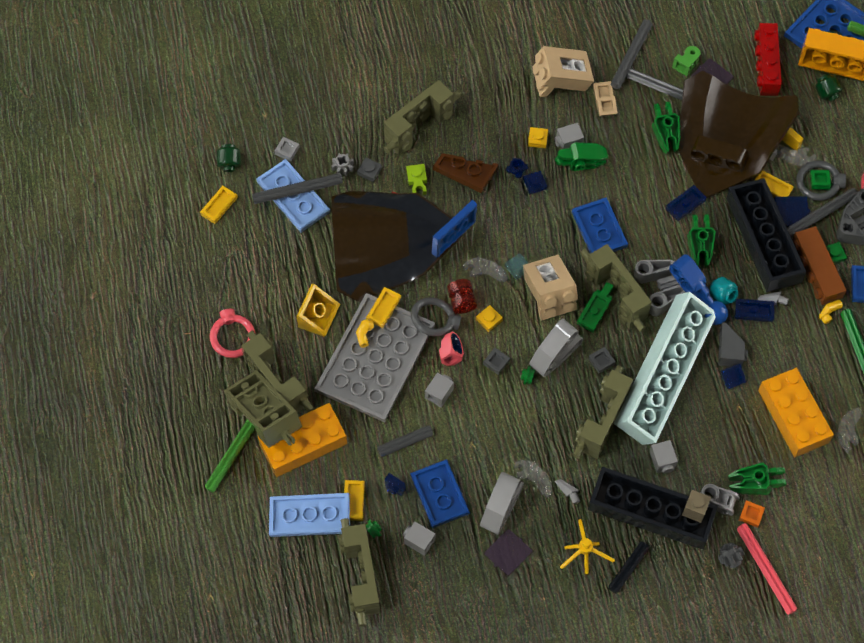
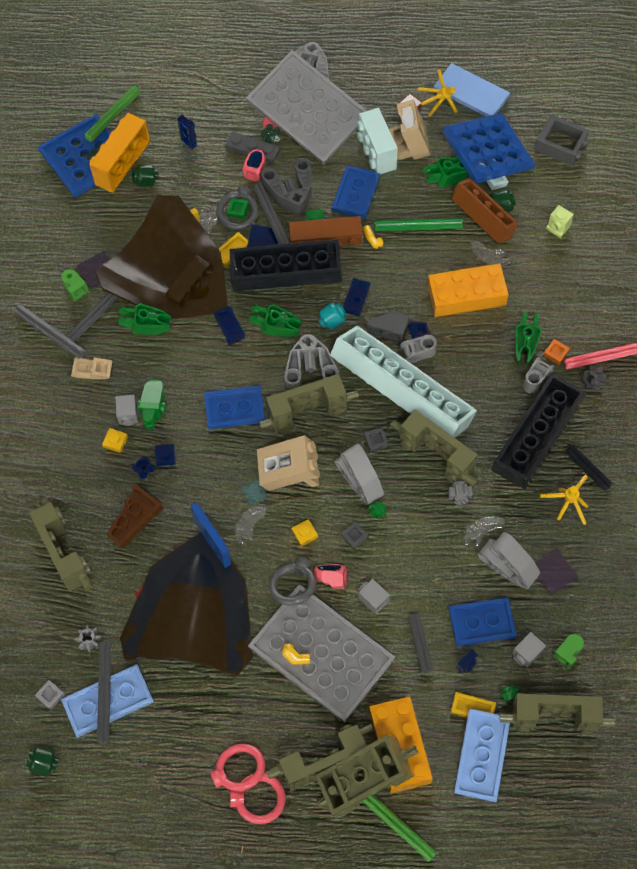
camera: 75 degrees left, 0 degrees up
yellow tile [200,185,238,224] -> none
yellow slope [296,284,340,337] -> none
dark grey plate [357,157,382,182] -> none
yellow tile [366,287,401,328] -> none
lime plate [406,164,427,195] -> none
clear red wheel [447,279,477,314] -> none
tan brick [533,46,594,98] -> none
light grey bar [554,479,581,504] -> none
green hinge [577,282,613,333] -> none
light grey brick [649,440,678,474] -> none
blue beam [669,254,728,325] -> none
dark tan brick [682,490,711,523] -> none
red brick [754,23,782,96] -> none
light grey bar [757,292,789,306] -> none
none -> coral piece [210,744,265,791]
none -> light grey piece [400,335,437,364]
none -> light grey gear [449,481,473,505]
none -> bright green leg [553,634,584,670]

